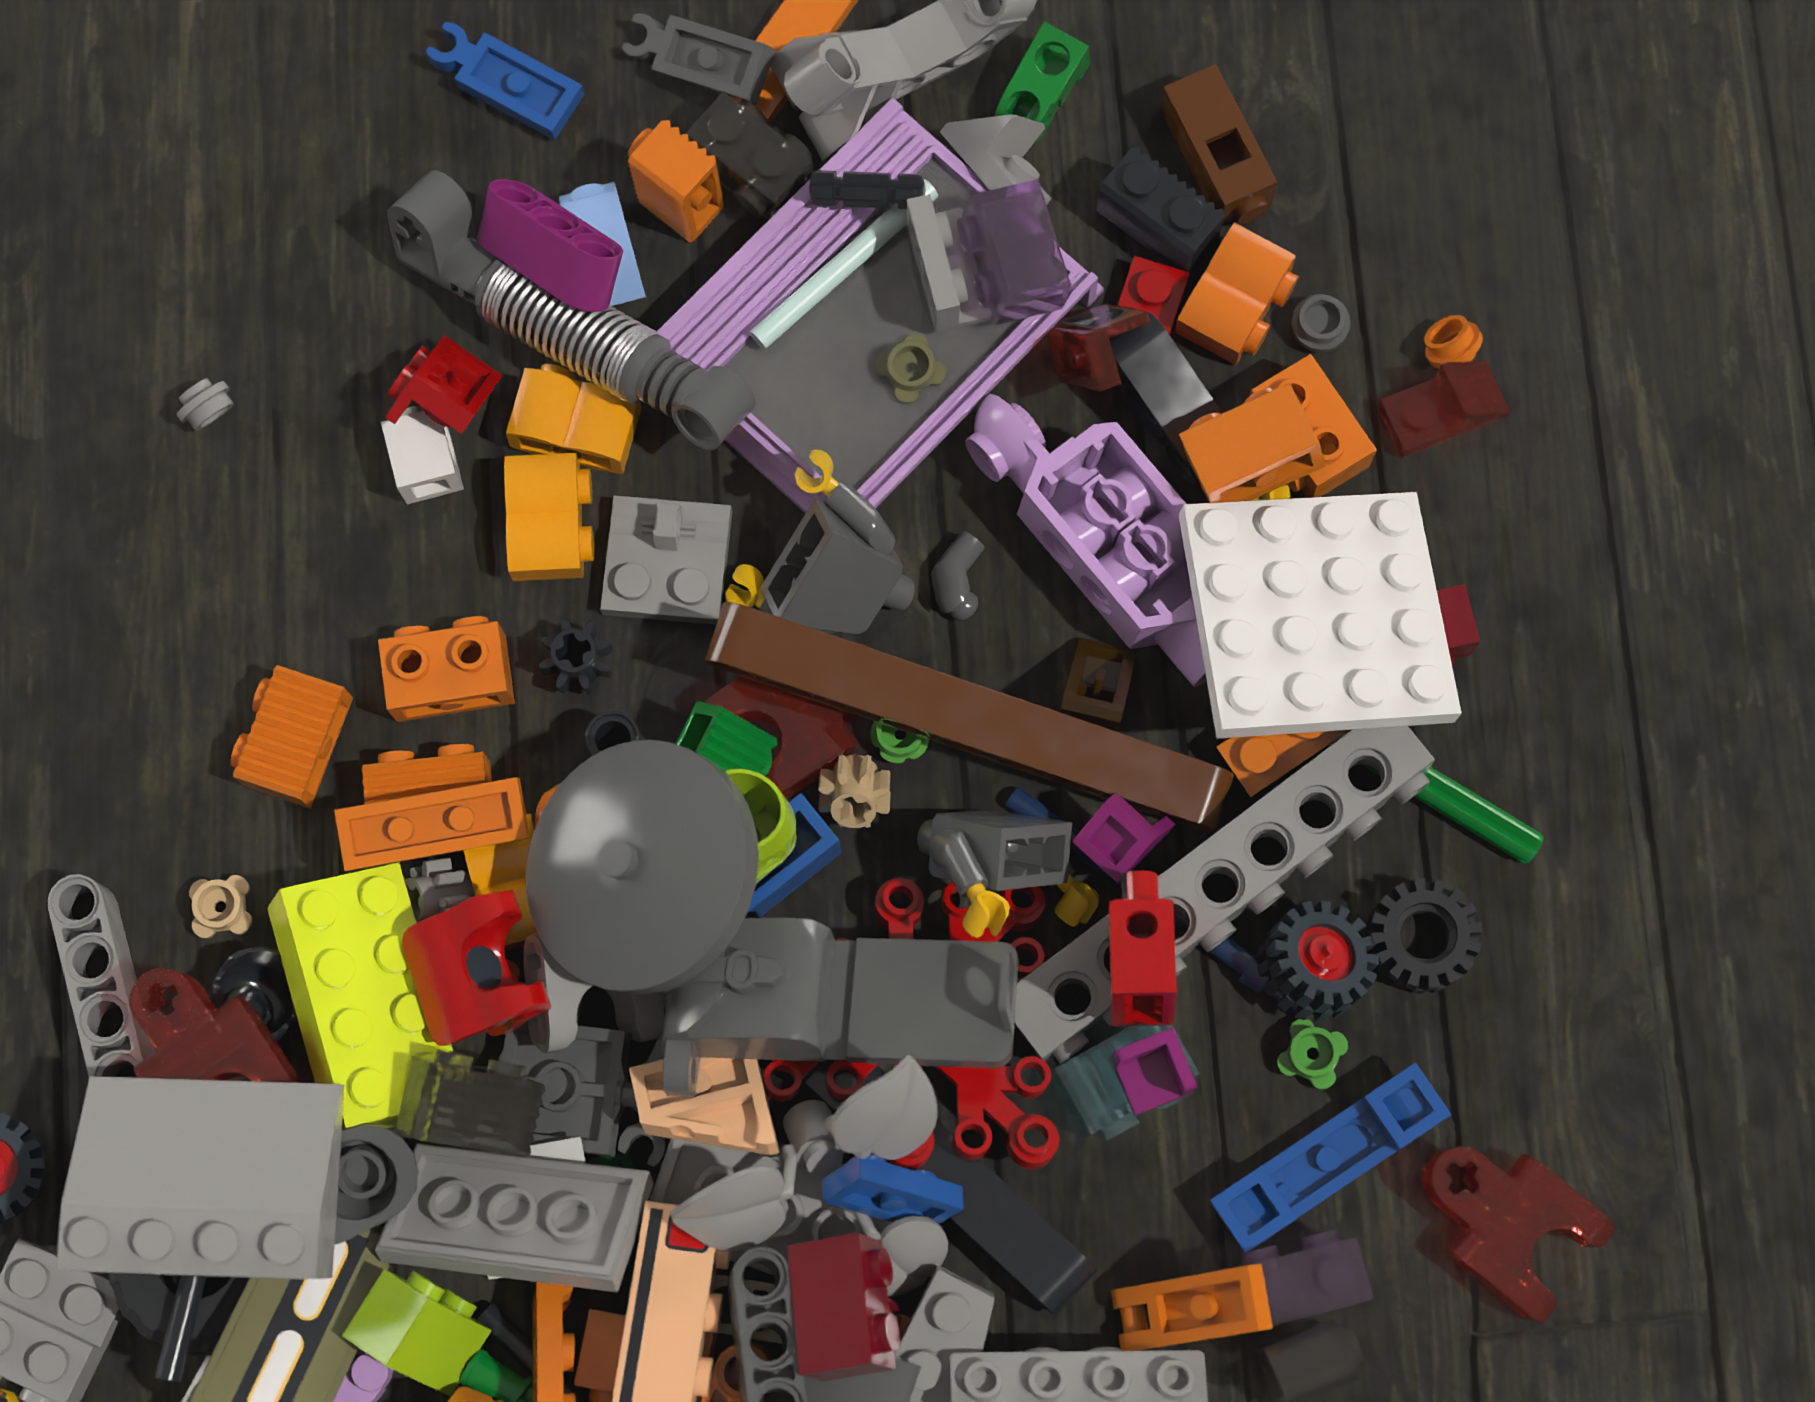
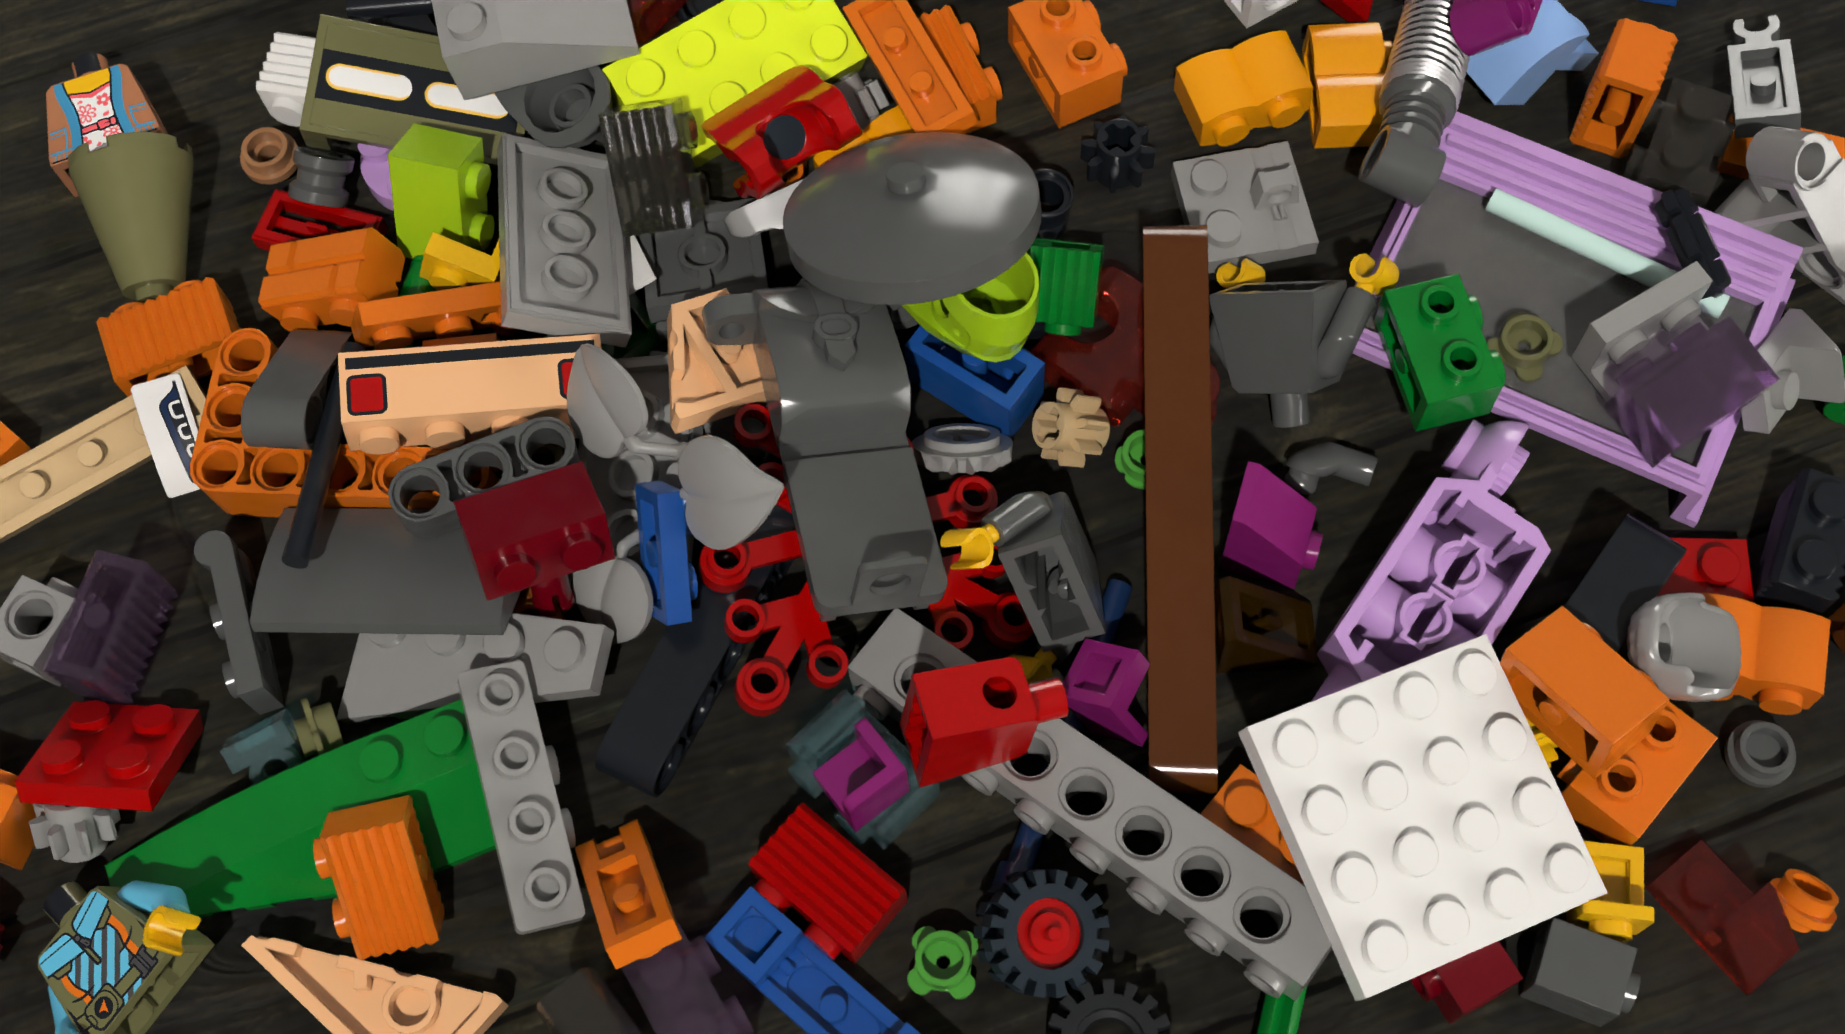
camera: 75 degrees right, 10 degrees down
clear red panel [1046,304,1150,392] -> none
none -> yellow bracket [419,232,500,291]
none -> red brick [748,803,908,964]
none -> light grey gear [912,423,1013,475]
none -> magenta slope [1219,461,1323,589]
none -> green brick [1374,273,1506,432]
none -> dark grey brick [1519,918,1641,1027]
none -> yellow bracket [1566,841,1654,943]
none -> light grey hair [1626,592,1742,702]

